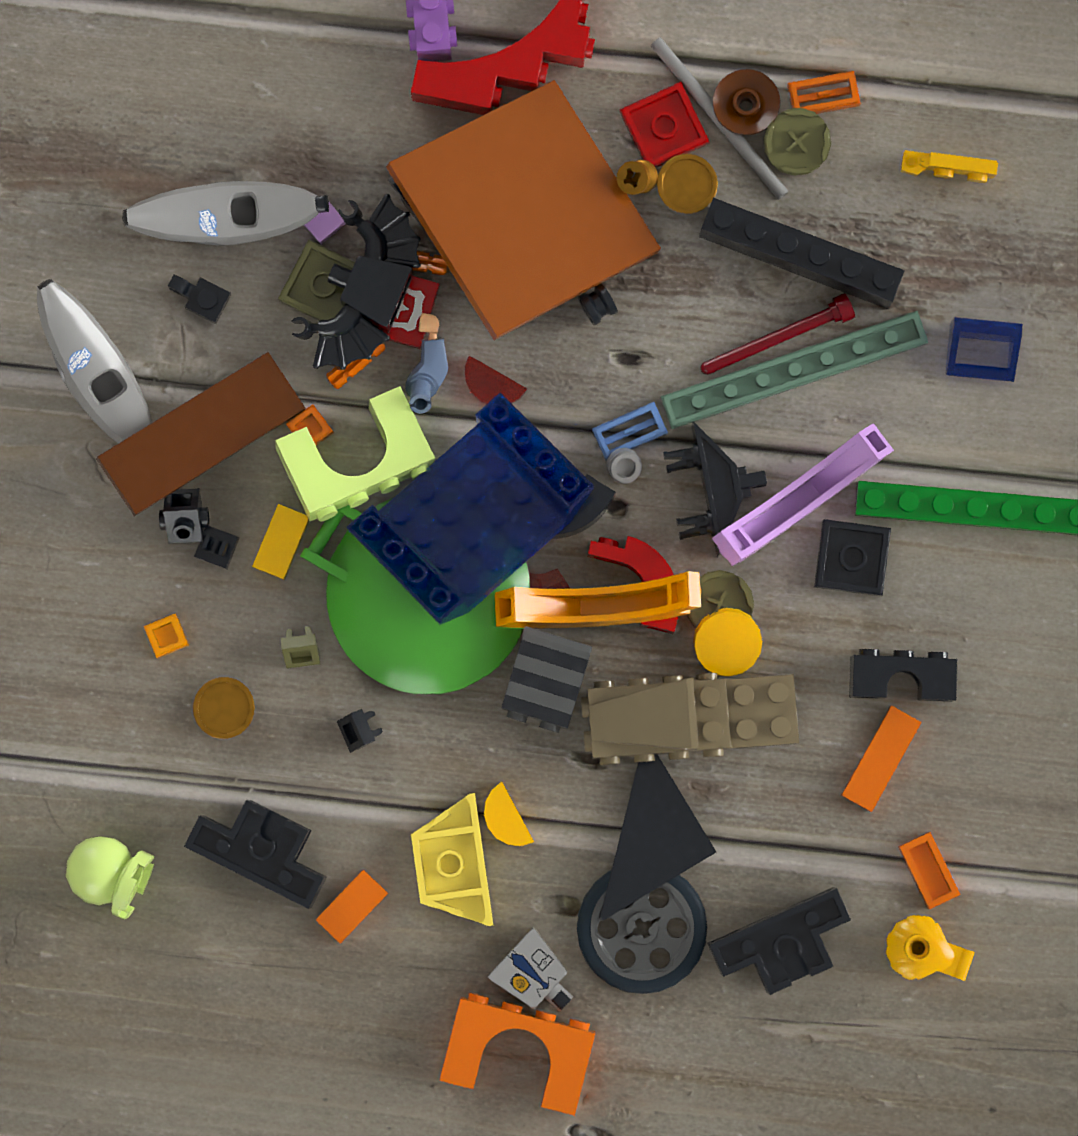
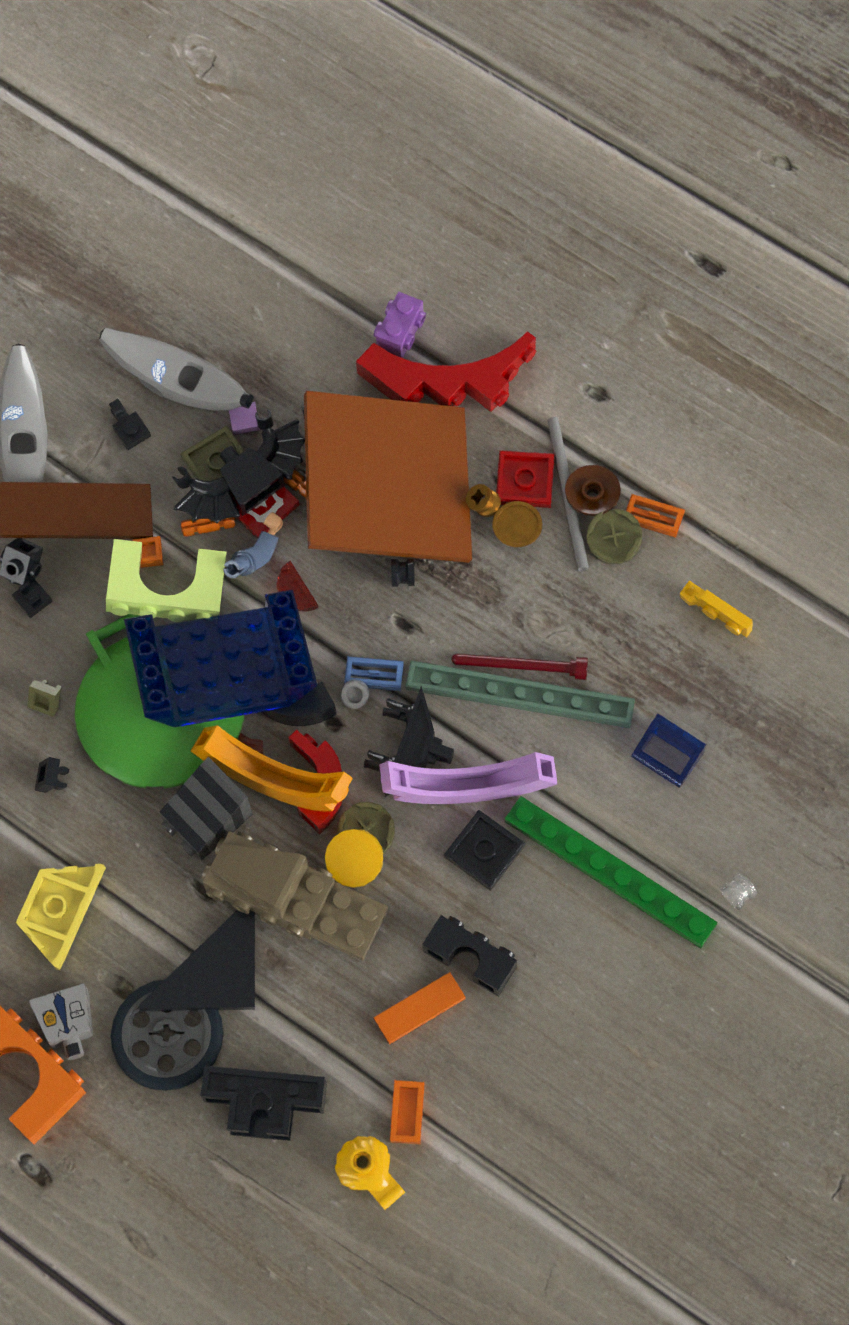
camera: 30 degrees right, 15 degrees down
yellow tile [252,504,309,580] -> none
yellow tile [484,782,534,846] -> none
black brick [699,197,905,309] -> none

